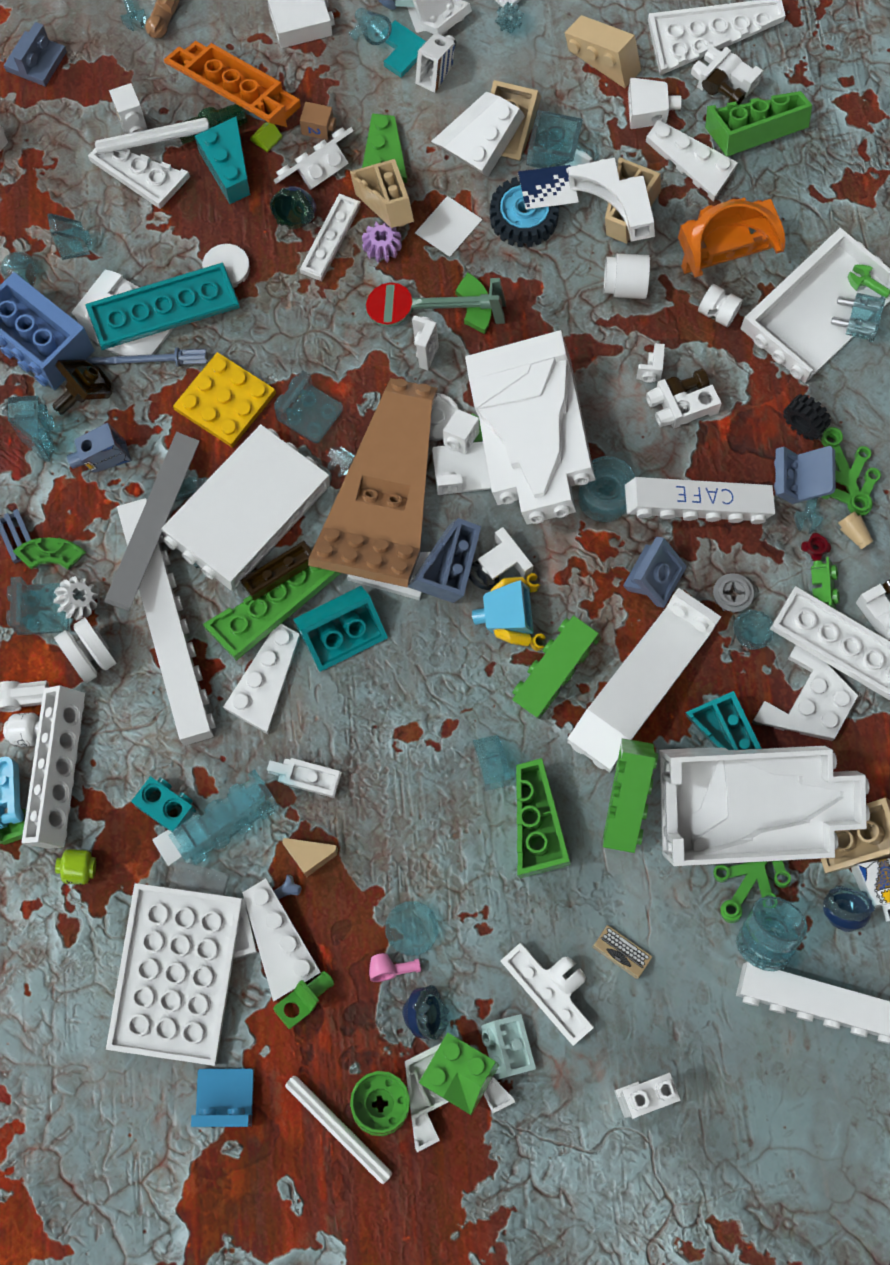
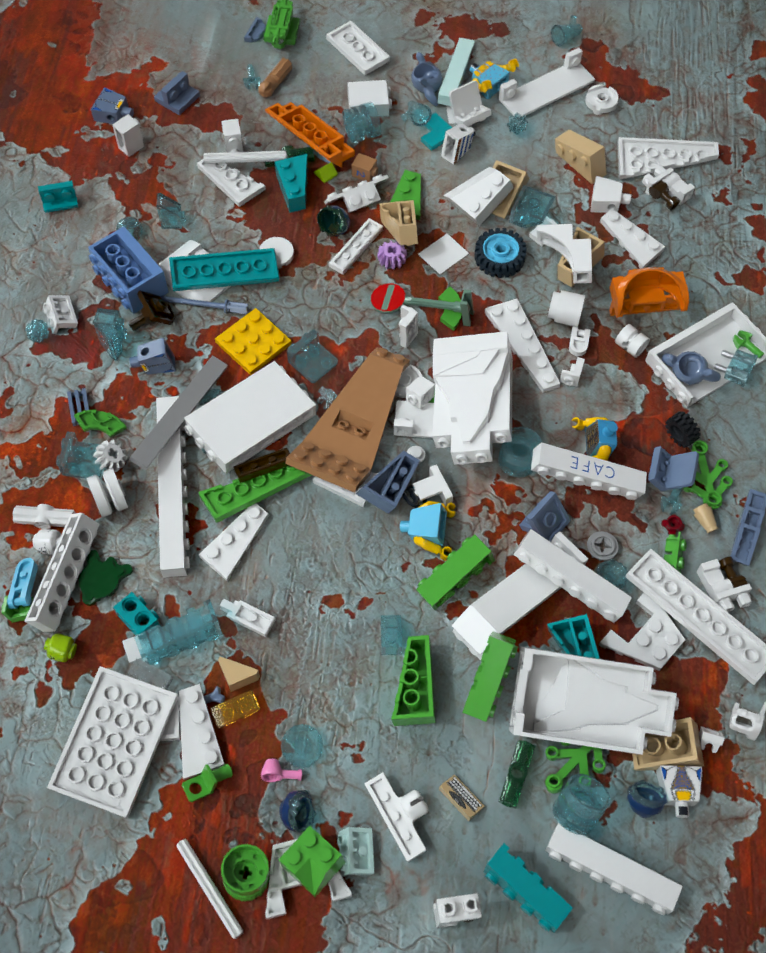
camera: 10 degrees right, 10 degrees down
dark azure bracket [191,1069,254,1127] -> none
teal slope [293,585,388,672] -> none
sticker [518,165,579,209] -> none
white hips [646,368,722,429] -> none
bright green wedge [705,91,813,157] -> none
none -> dark green tile [79,550,133,606]
none -> clear yellow slope [211,690,260,728]
none -> clear light blue wheel [342,102,381,144]
none -> white plate [407,446,425,464]
none -> teal wedge [483,843,573,933]
none -> white wing [485,299,560,393]
none -> clear green piece [498,740,535,808]
none -> white brick [513,529,632,623]
none -> white plate [569,326,591,356]
none -> torso [572,417,618,461]
none -> sand blue piece [662,351,721,385]

